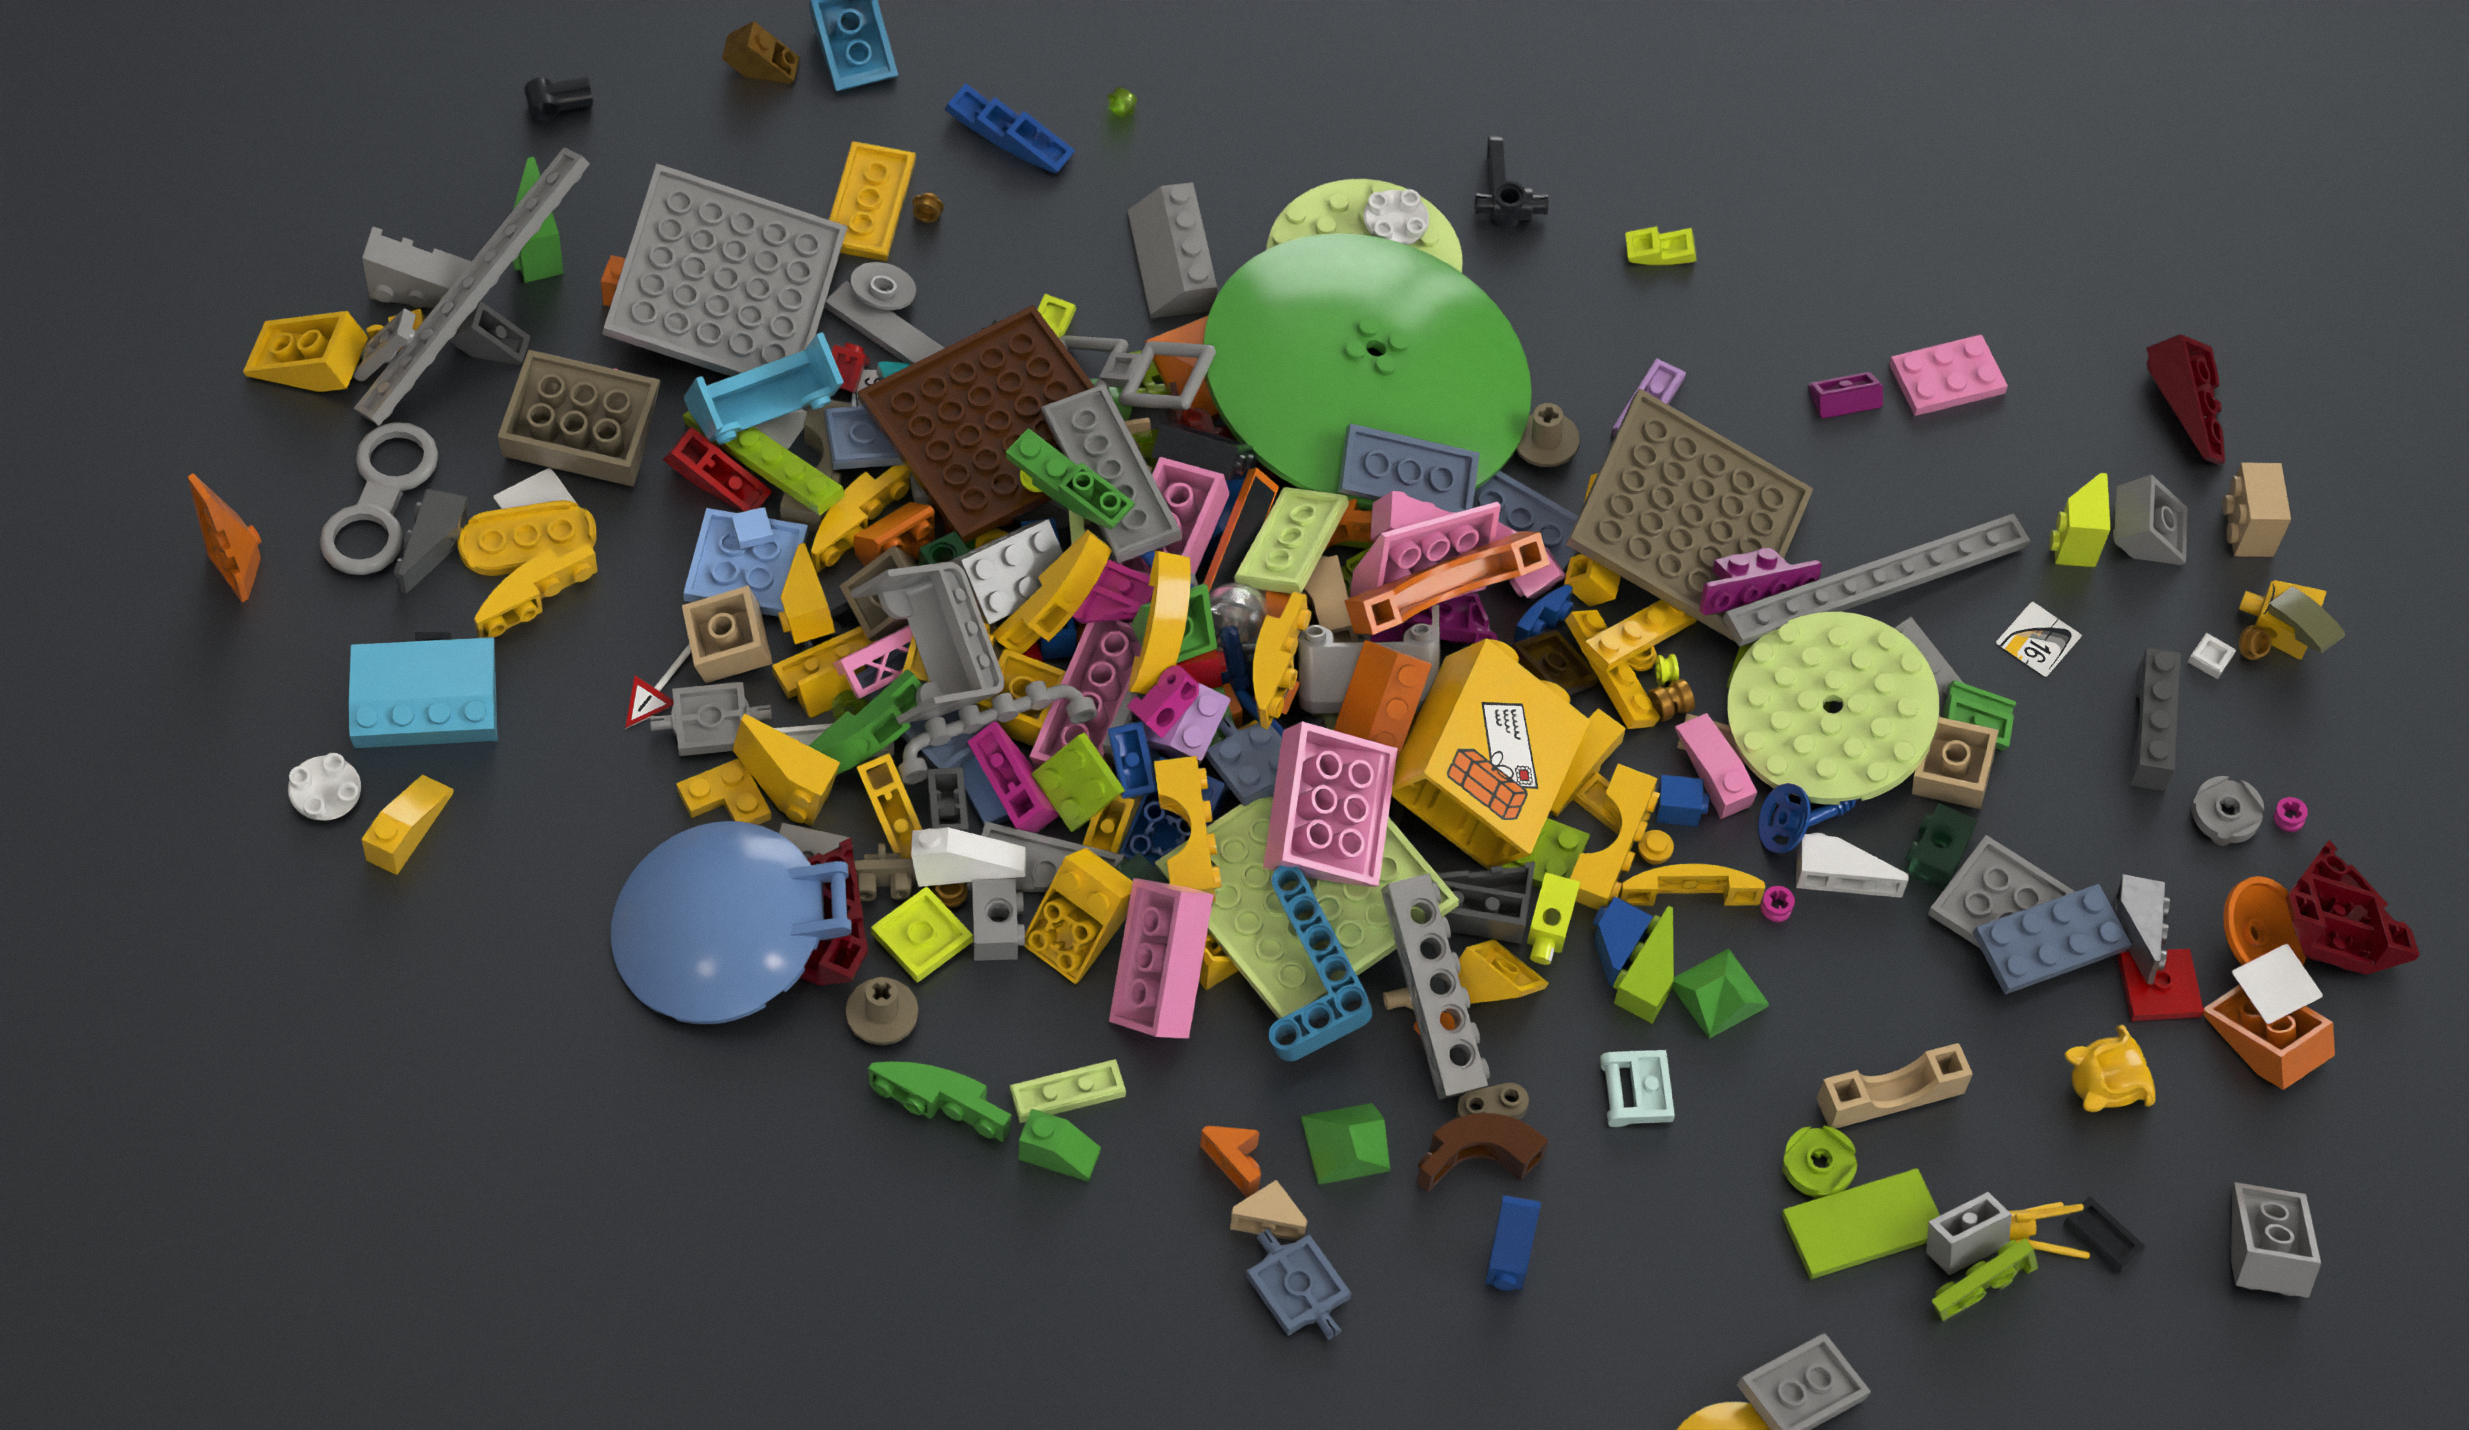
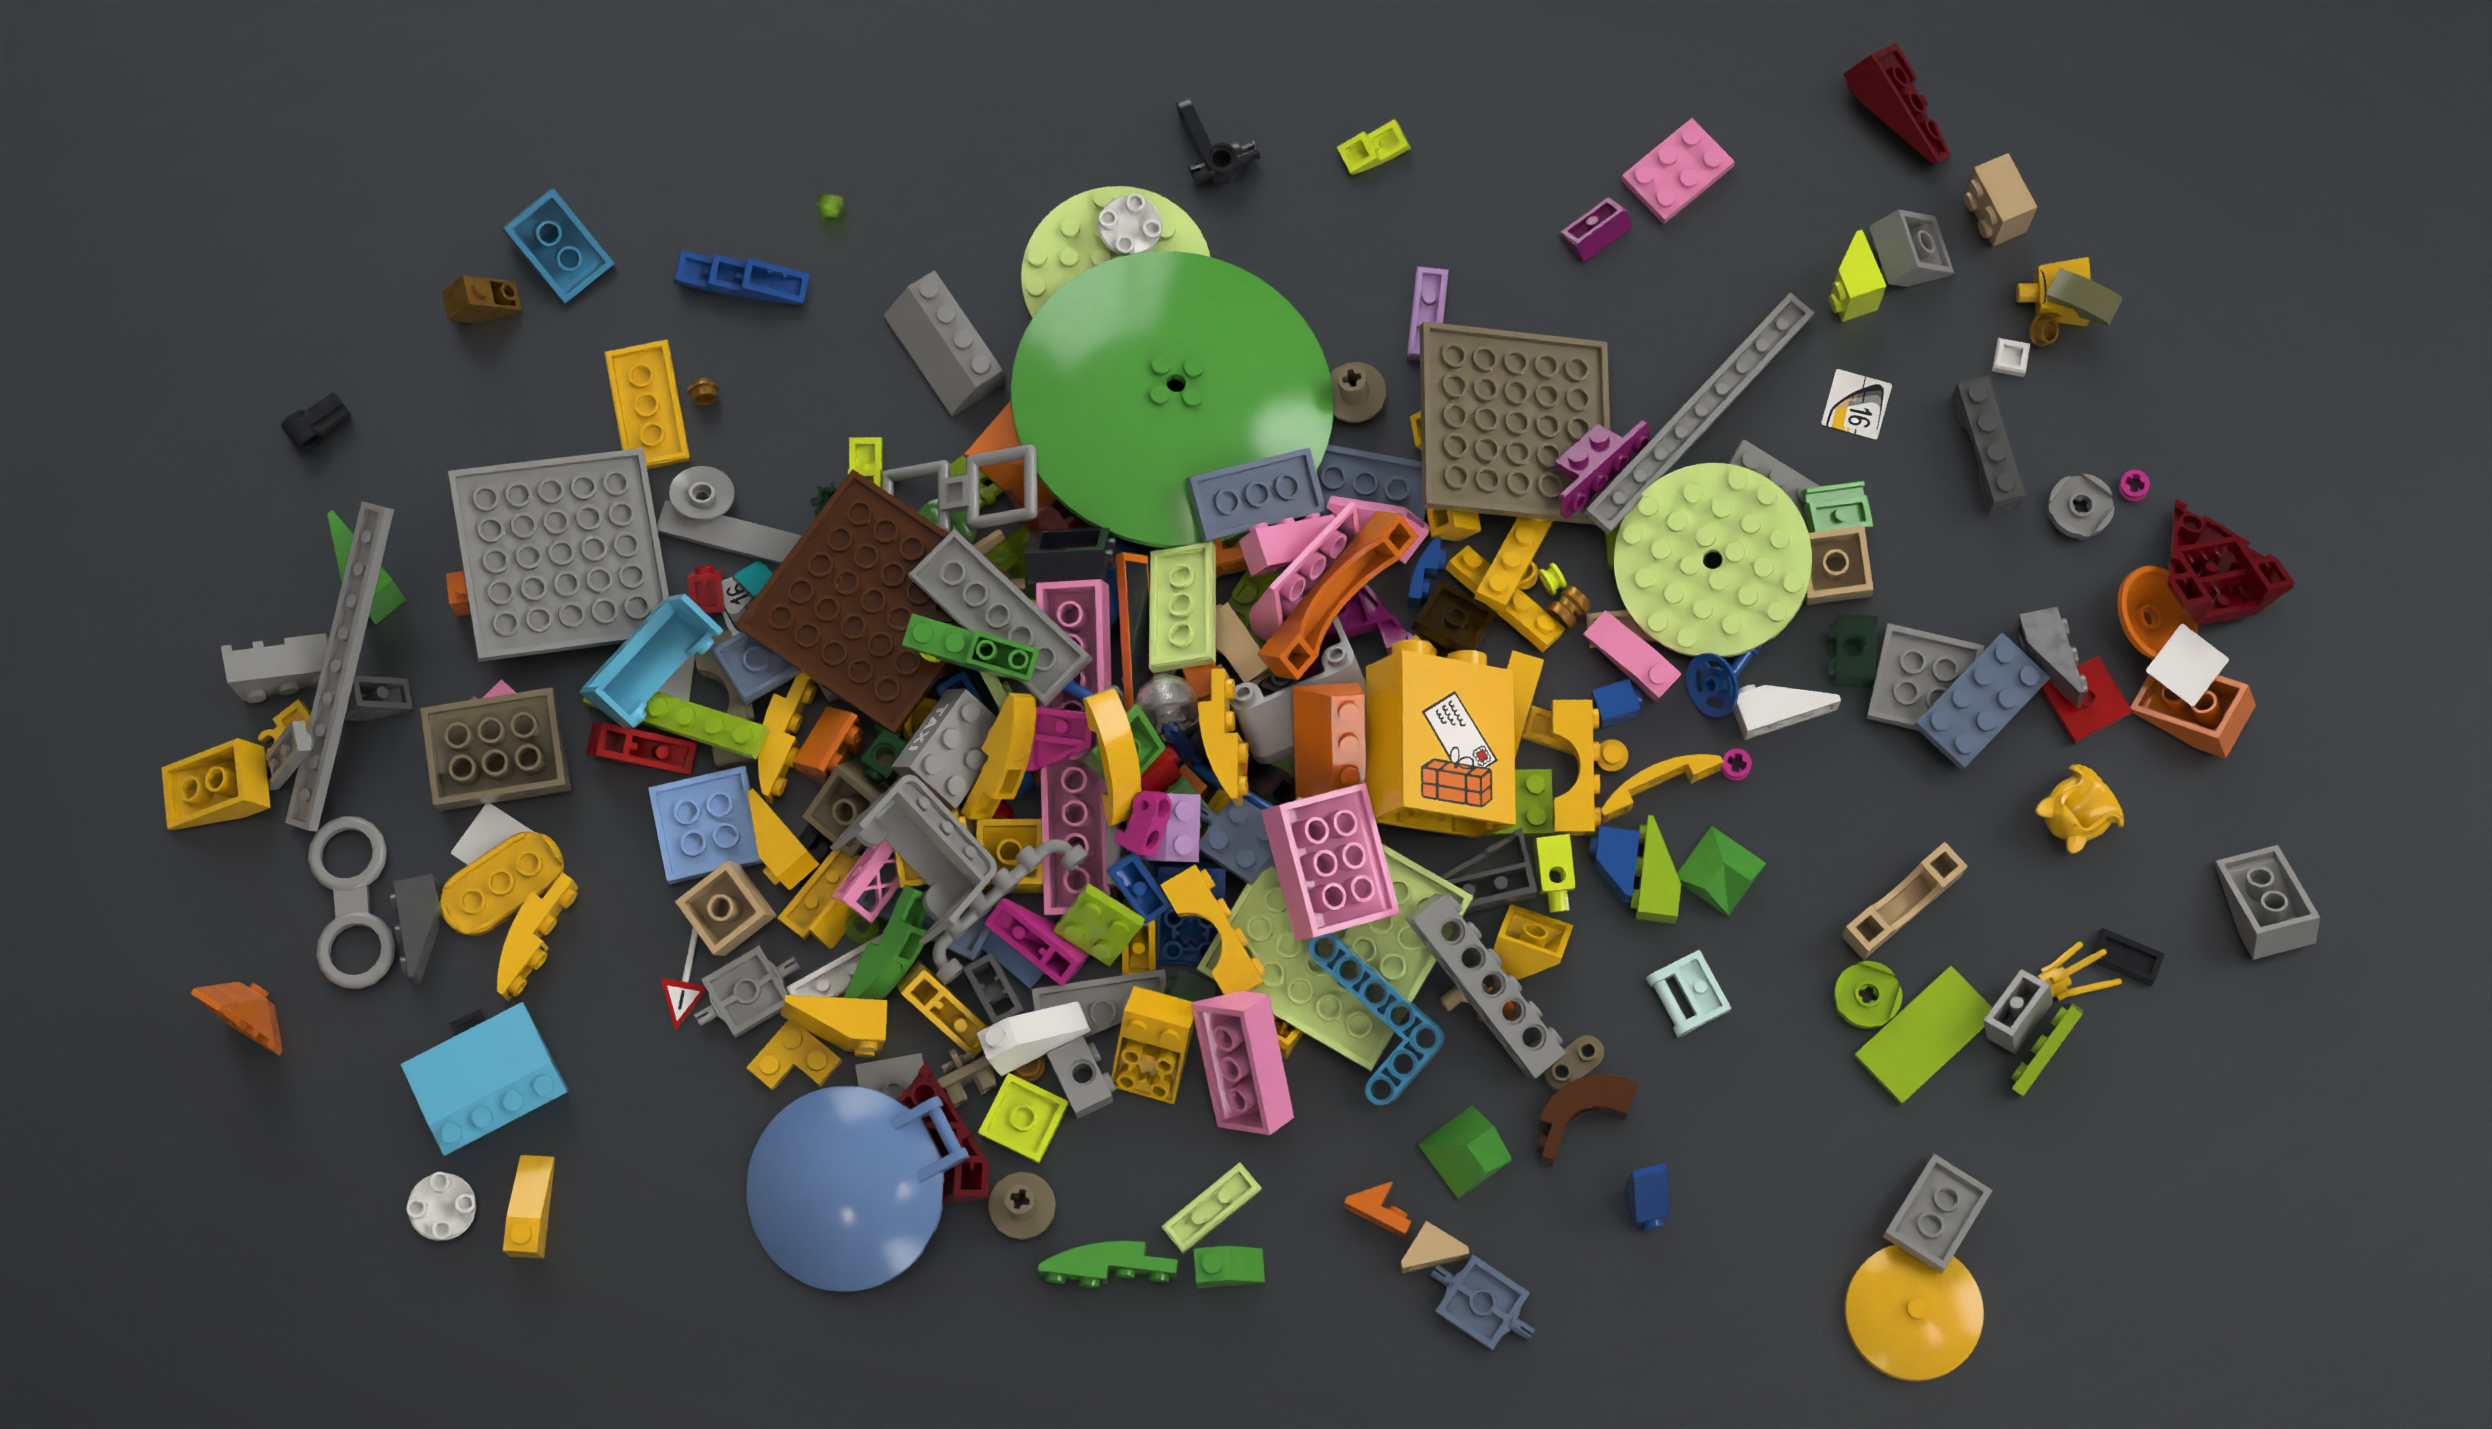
camera: 15 degrees left, 15 degrees up
light blue tile [731,507,774,549] -> none

